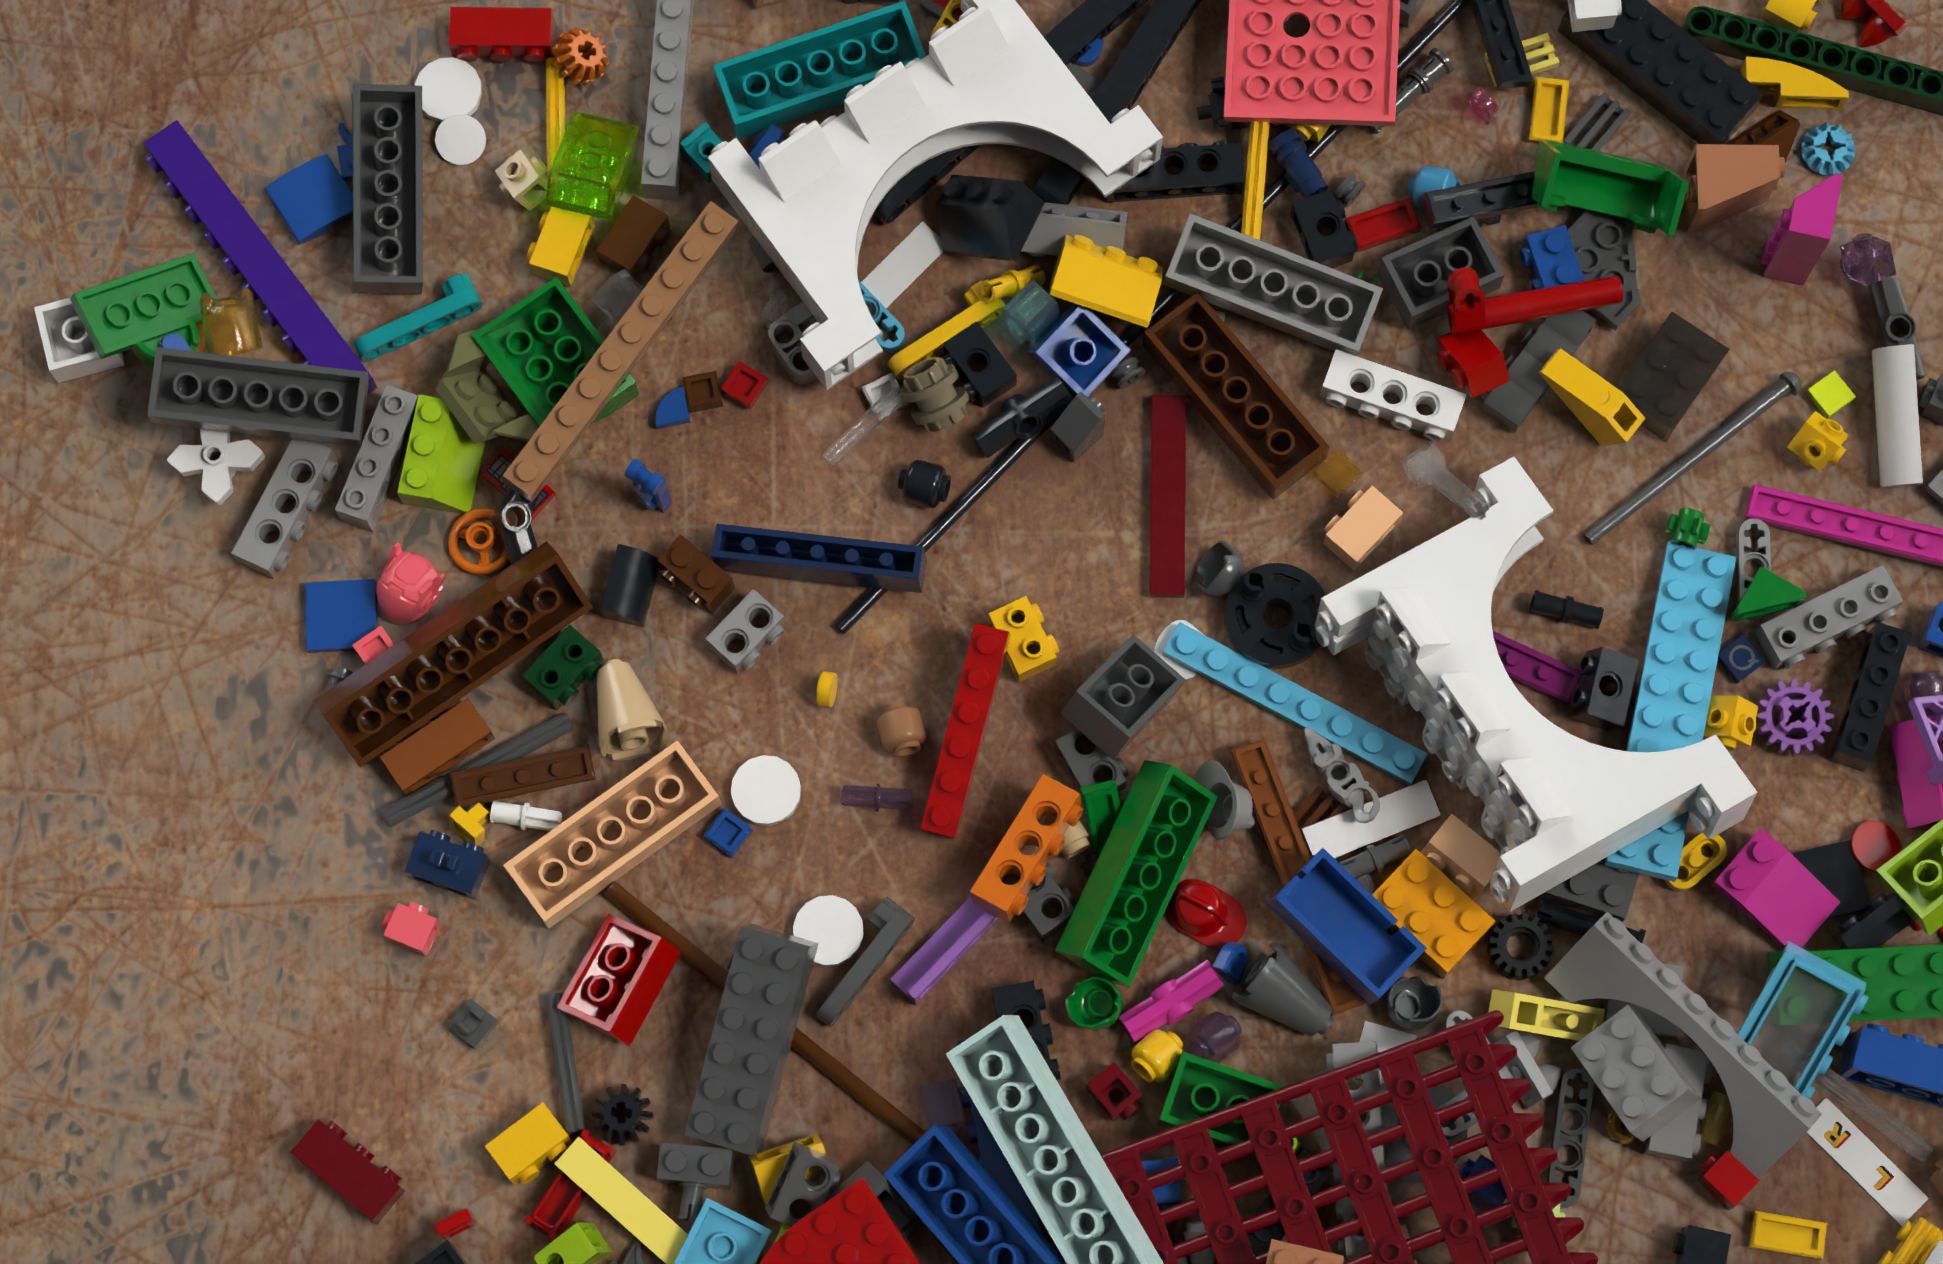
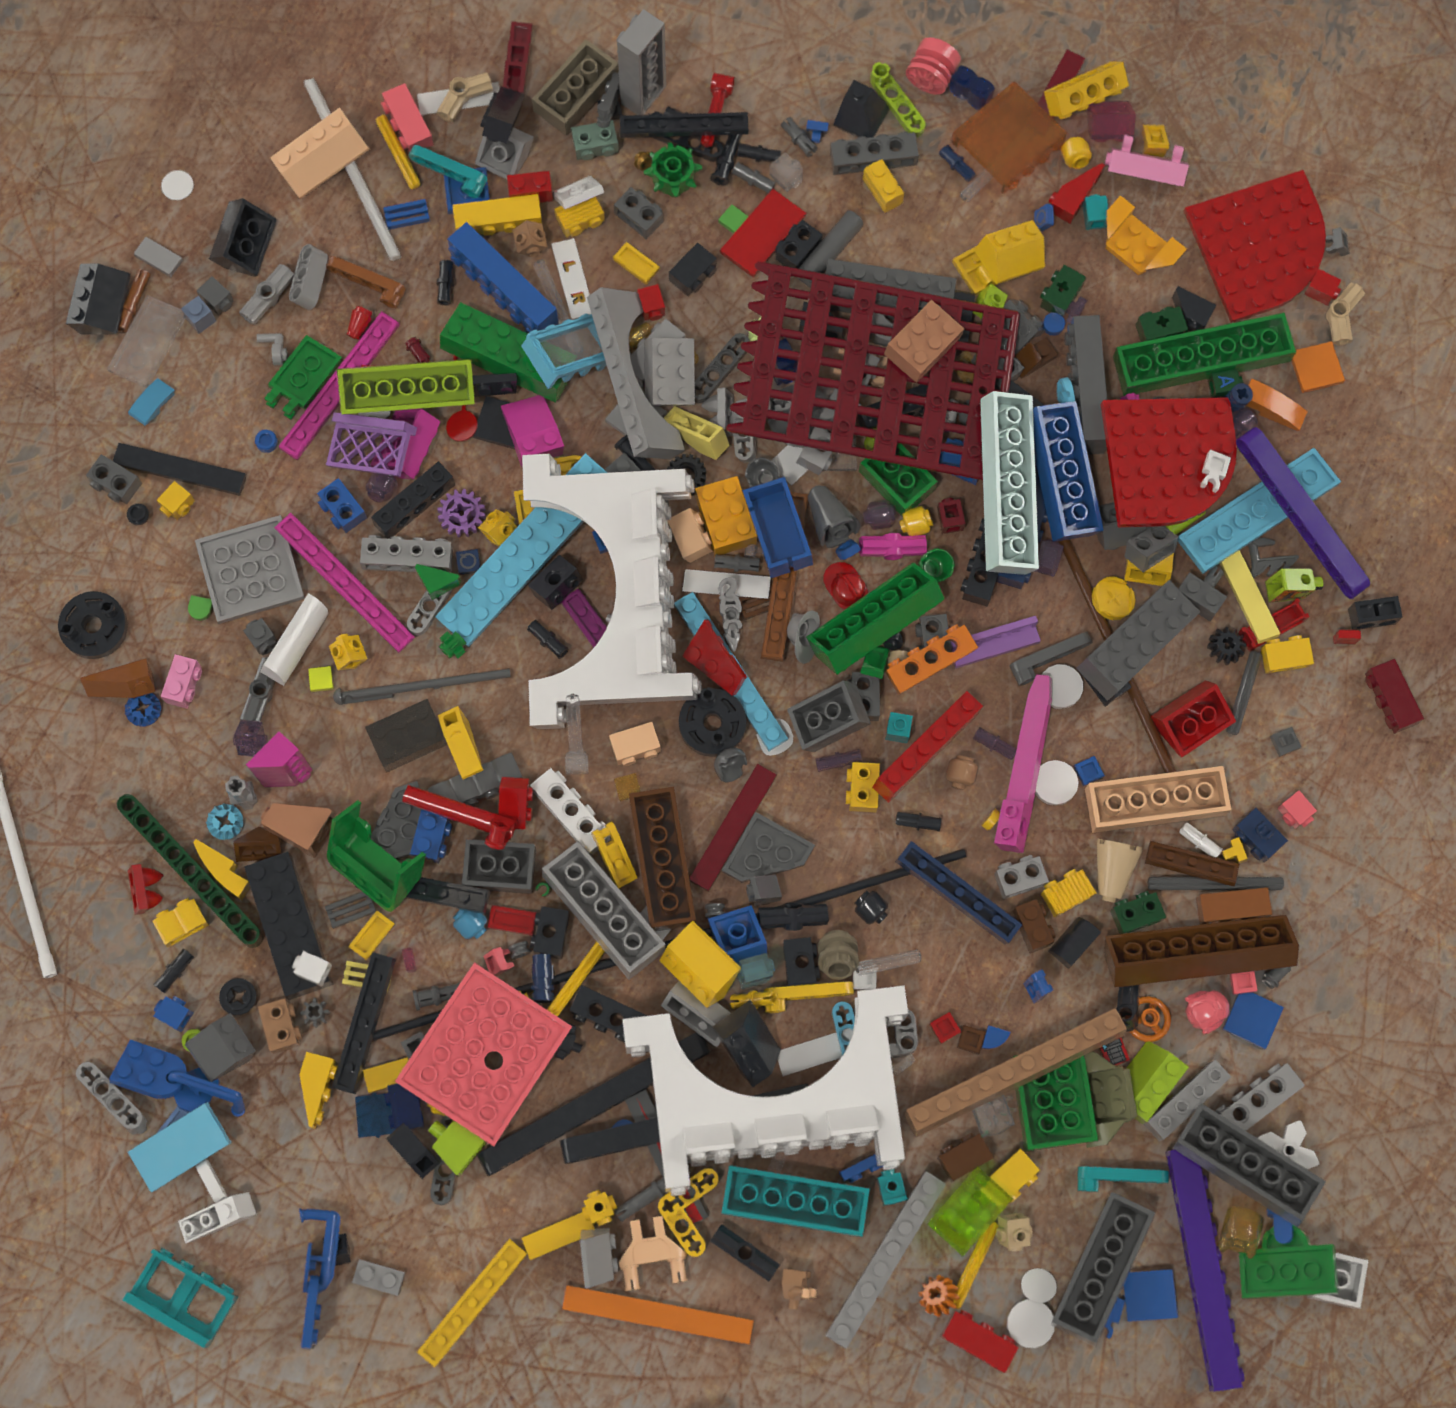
camera: 155 degrees left, 0 degrees up
none -> light grey piece [225,776,257,810]
none -> coral tile [483,947,514,976]
none -> yellow plate [591,822,638,889]
none -> red wing [682,619,747,695]
none -> dark grey plate [722,812,815,883]
none -> pin [815,749,862,772]
none -> teal brick [885,712,913,744]
none -> black axle [895,812,941,832]
none -> dark pink piece [994,674,1052,853]
none -> yellow brick [1041,869,1096,918]
none -> yellow tile [1091,577,1136,620]

